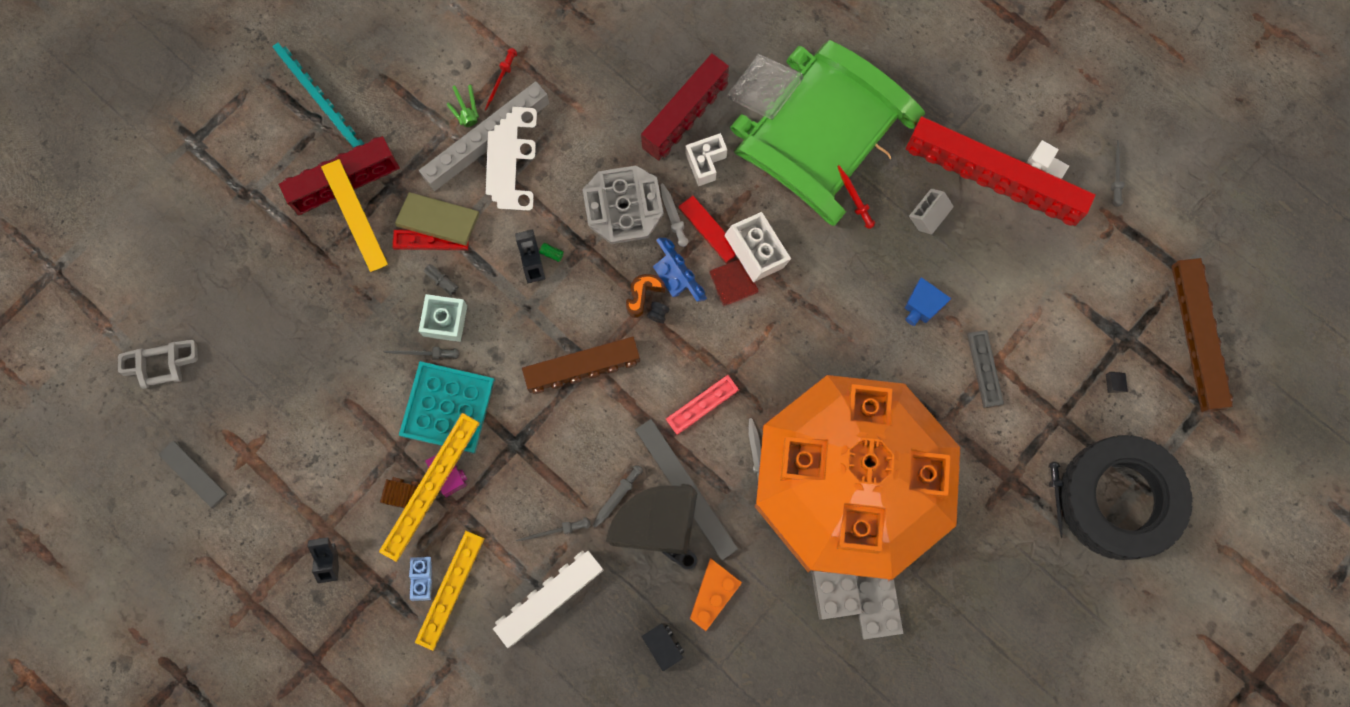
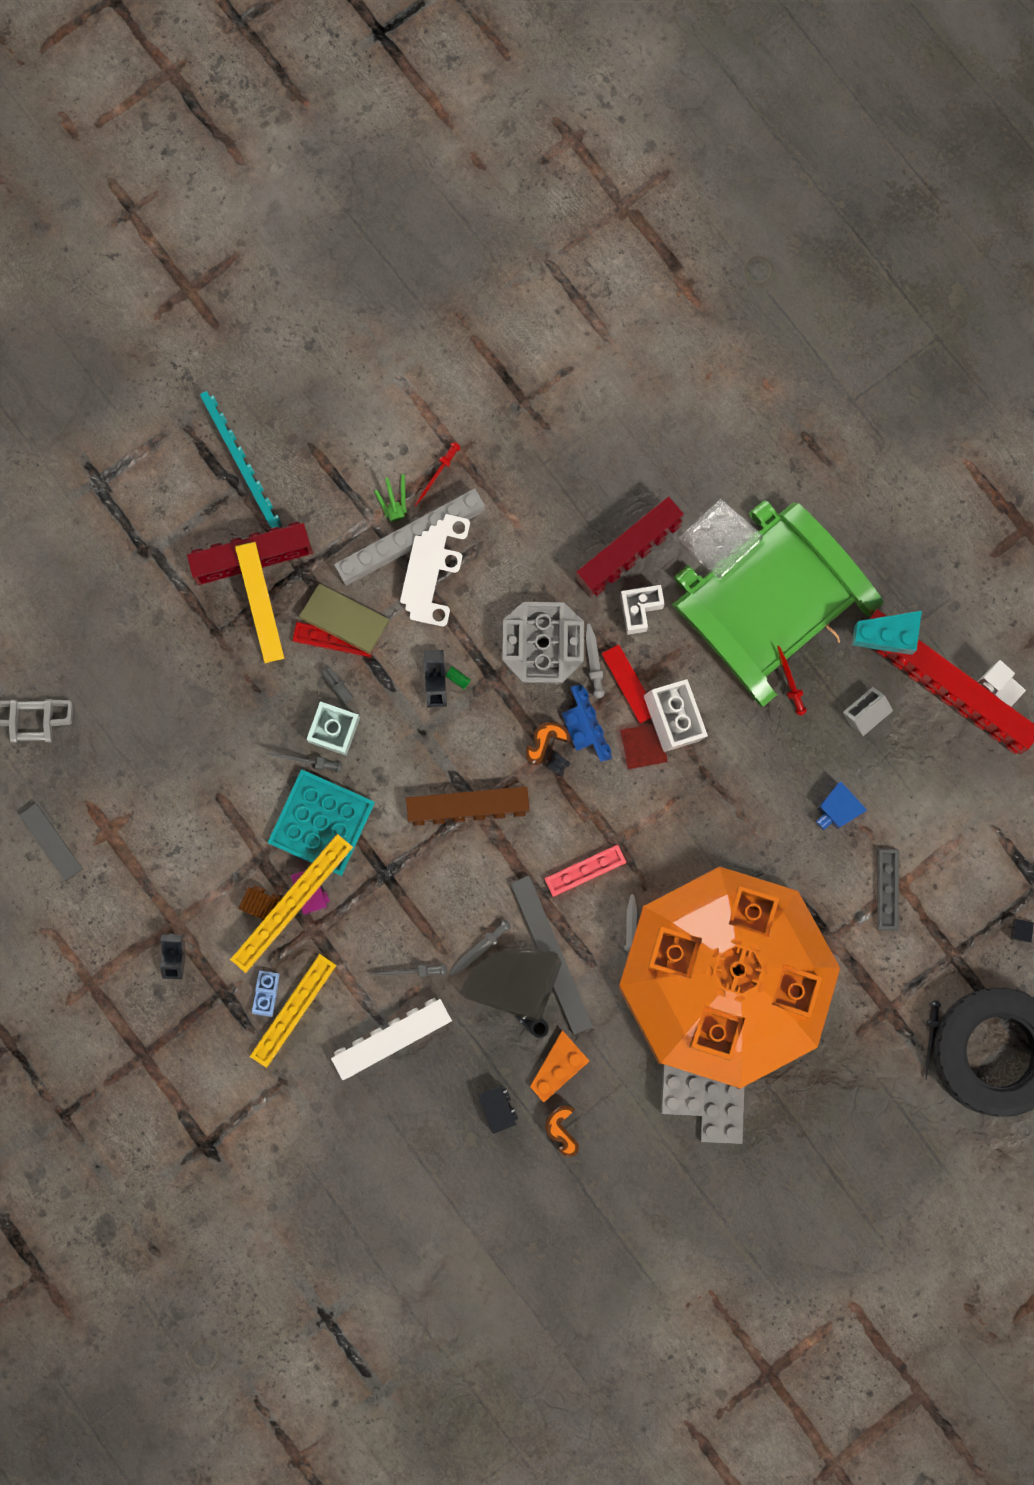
camera: 10 degrees right, 5 degrees up
none -> reddish brown animal [545,1106,579,1157]
none -> teal wedge [852,611,922,655]

